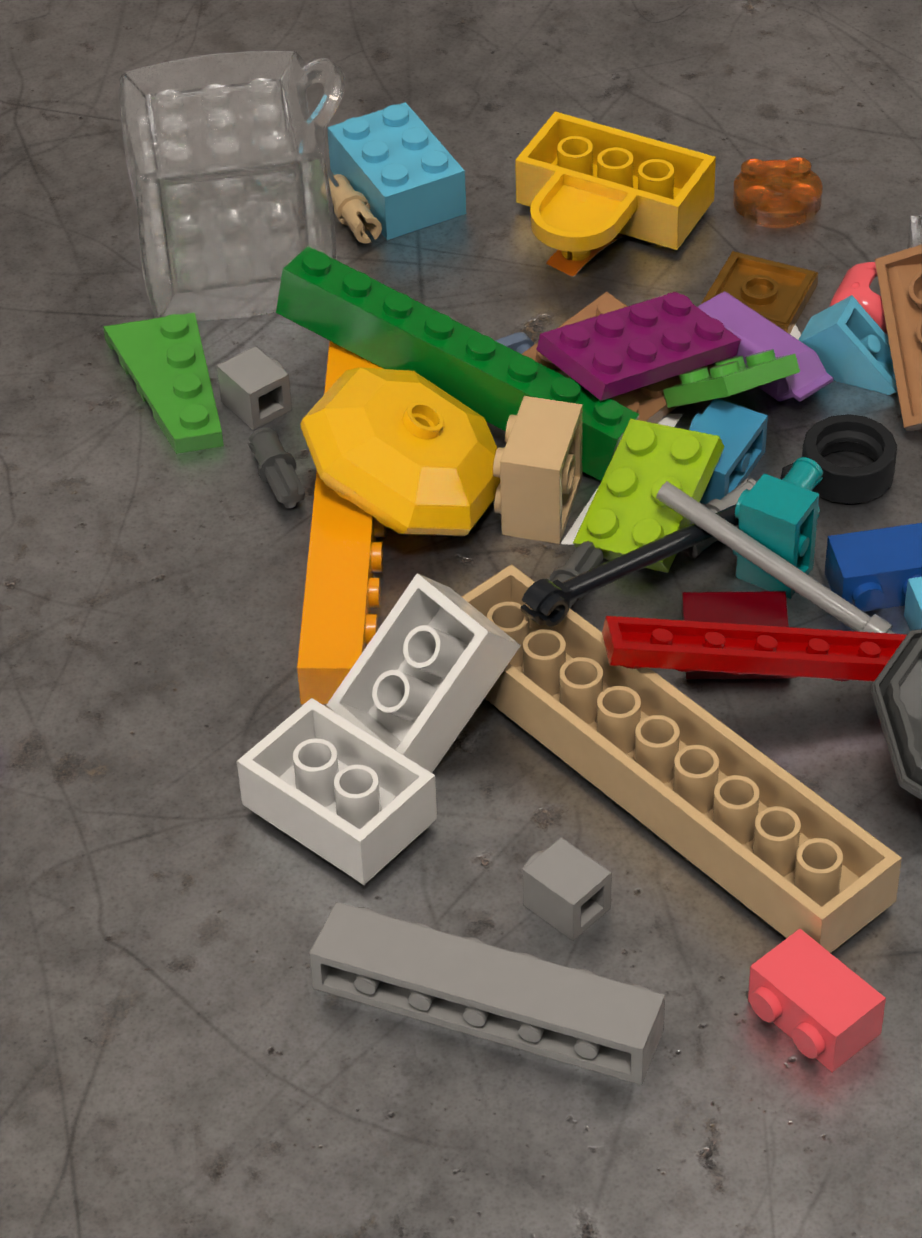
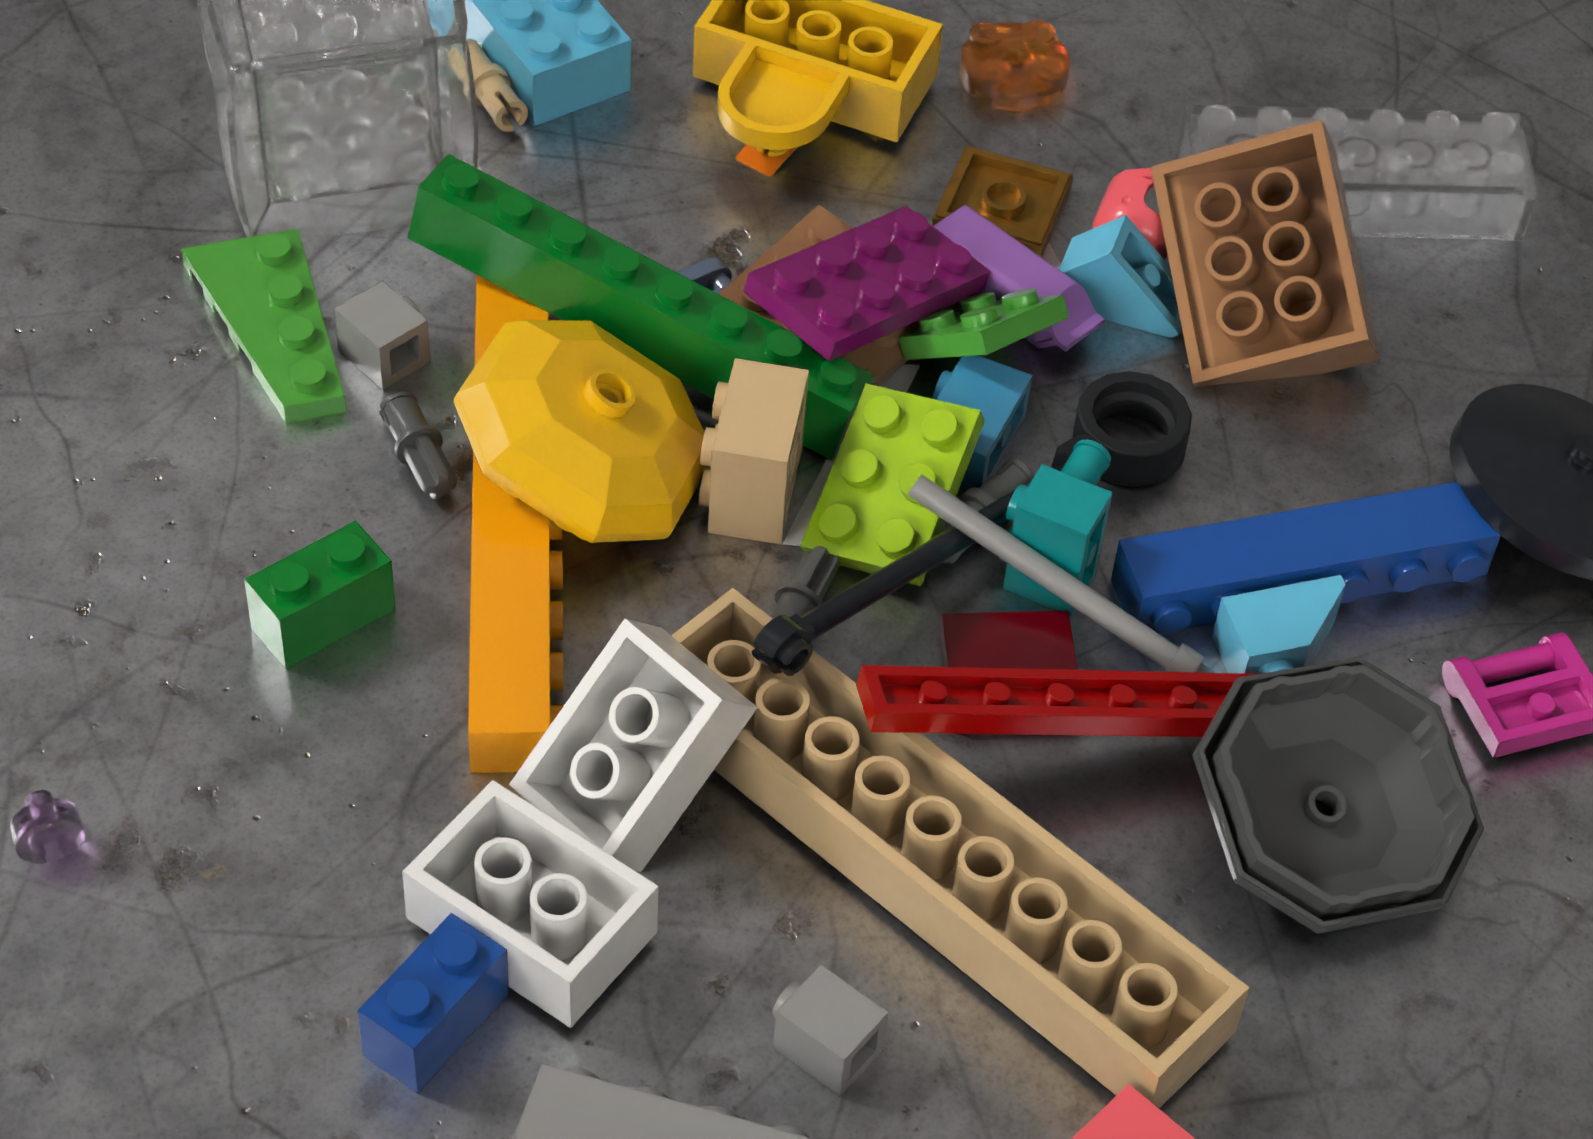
camera: 10 degrees left, 5 degrees up
none -> green brick [244,520,396,669]
none -> blue brick [357,913,509,1094]

